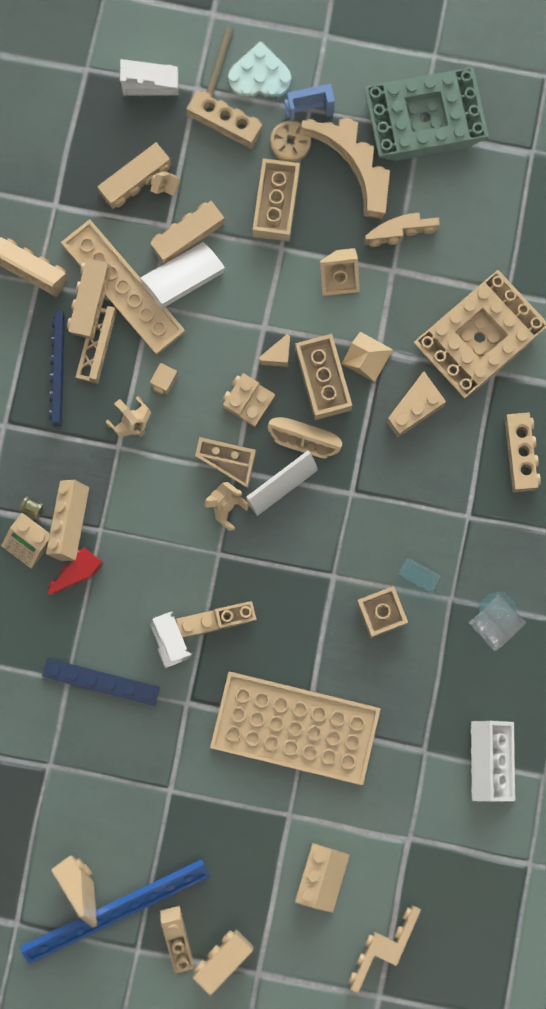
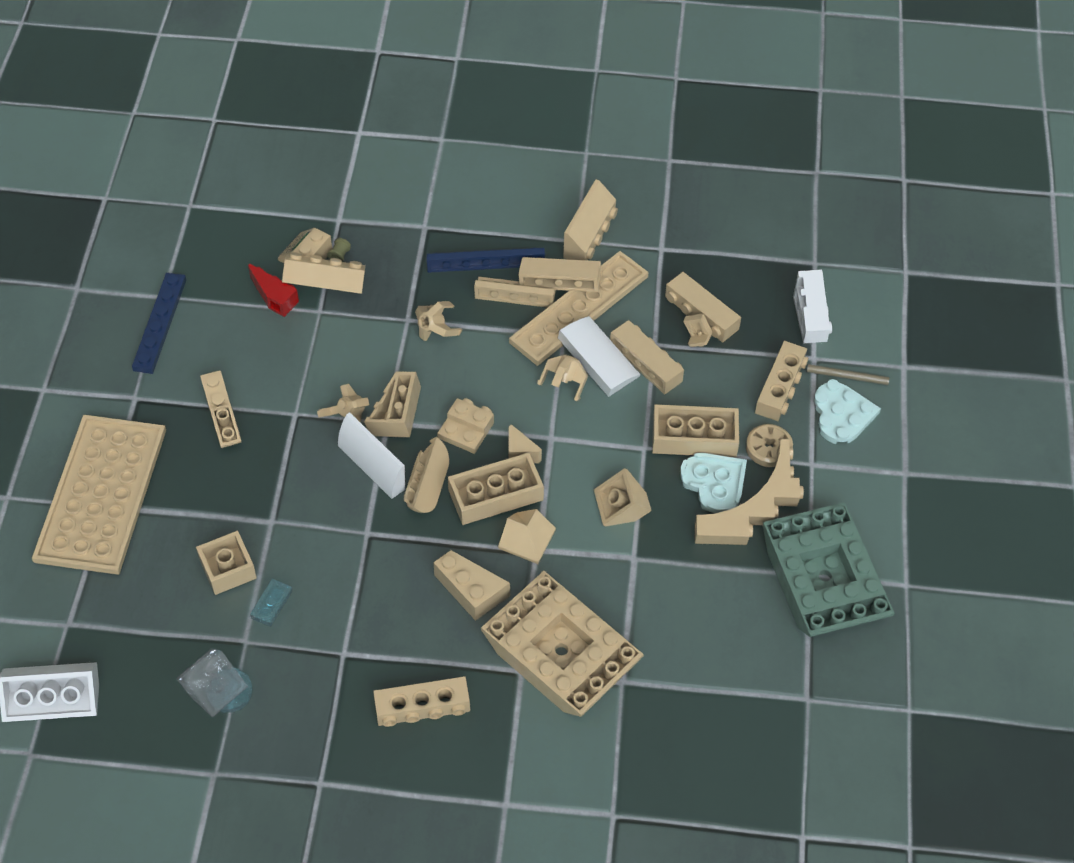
camera: 85 degrees right, 25 degrees down
tan brick [150,363,178,395] -> none
white piece [150,611,192,668] -> none
medium blue panel [284,84,335,121] -> none
tan slope [365,212,440,247] -> none
none -> tan piece [538,355,588,401]
none -> light aqua plate [680,453,747,513]

